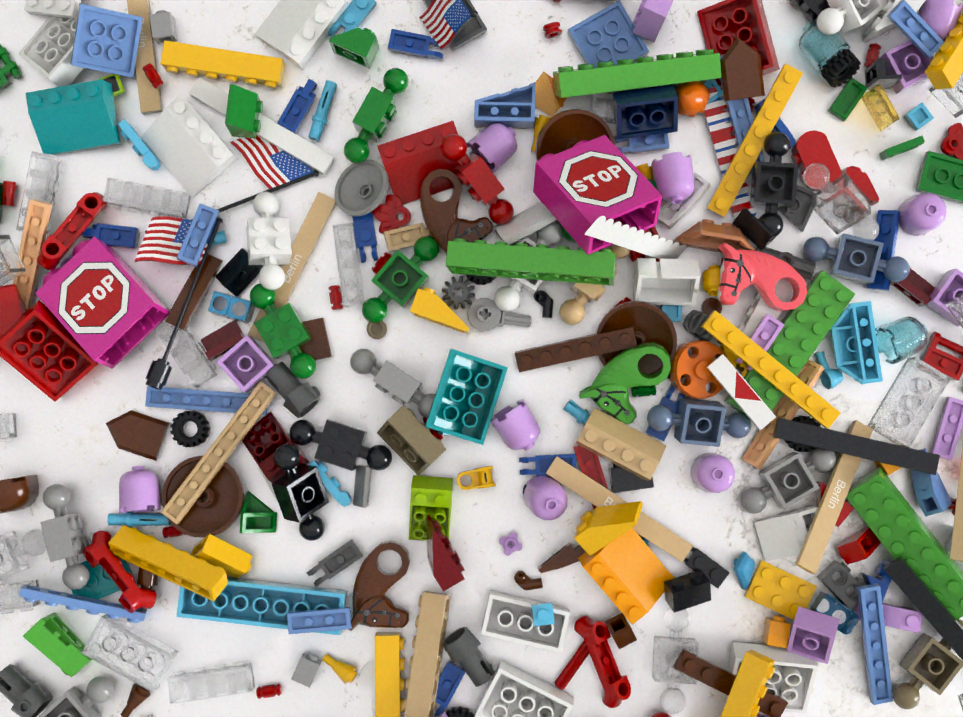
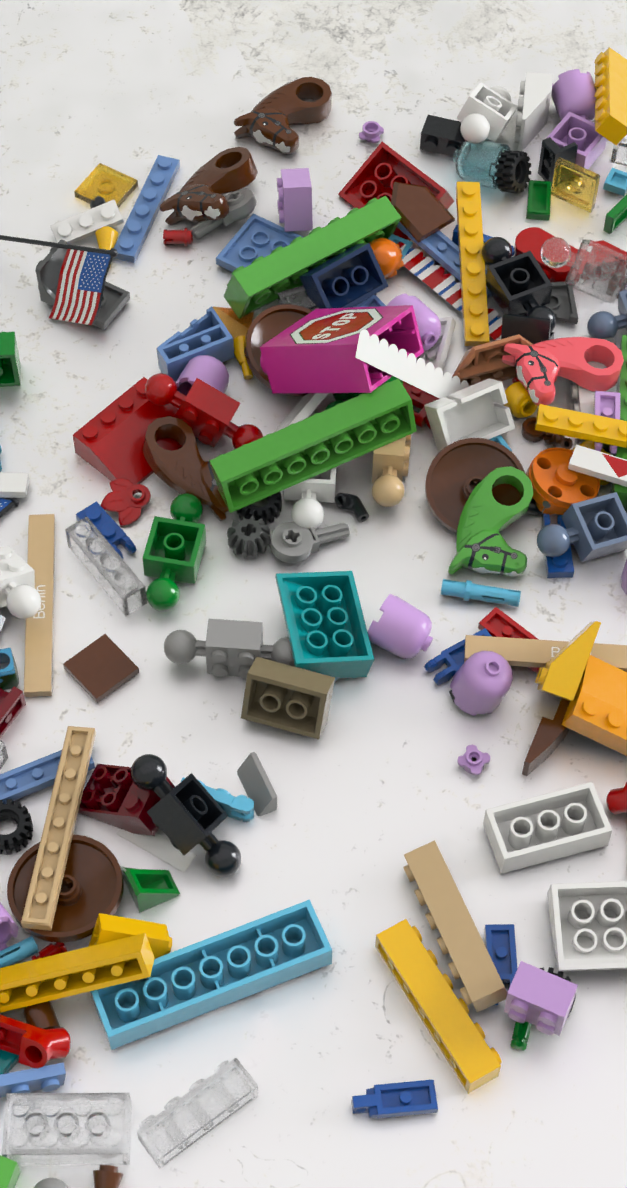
camera: 30 degrees left, 30 degrees down
lavender brick [217,335,276,393] -> none
green brick [250,284,316,379] -> none
red piece [256,684,282,699] -> none
dark grey piece [265,362,320,418] -> none
medium blue plate [287,607,352,634] -> none
black brick [289,420,392,471] -> none
light grey brick [291,652,322,688] -> none
dark grey hinge [306,539,364,586] -> none
yellow cone [322,654,358,684] -> none
red piece [328,285,343,310] -> none
light grey dish [335,159,389,216] -> none
green brick [344,68,409,163] -> none
reddish brown animal [348,540,410,631] -> none
dark tan tile [367,321,387,339] -> none
red piece [371,252,391,274] -> none
tan plate [383,222,433,252] -> none
blue hinge [388,29,443,60] -> none
lime slope [409,475,453,541] -> none
yellow slope [410,287,469,334] -> none
dark red slope [427,515,465,592] -> none
dark grey piece [443,627,495,687] -> none
yellow piece [456,466,496,490] -> none
reddish brown arm [514,571,543,590] -> none
reddish brown plate [515,326,637,372] -> none
medium azure plate [531,602,555,626] -> none
red bush [543,22,562,38] -> none
tan slope [576,408,666,482] -> none
black brick [608,464,654,493] -> none
green piece [631,385,656,397] -> none
dark grey gear [682,310,713,341] -> none
red piece [864,43,881,68] -> none
medium blue plate [887,0,944,58] -> none

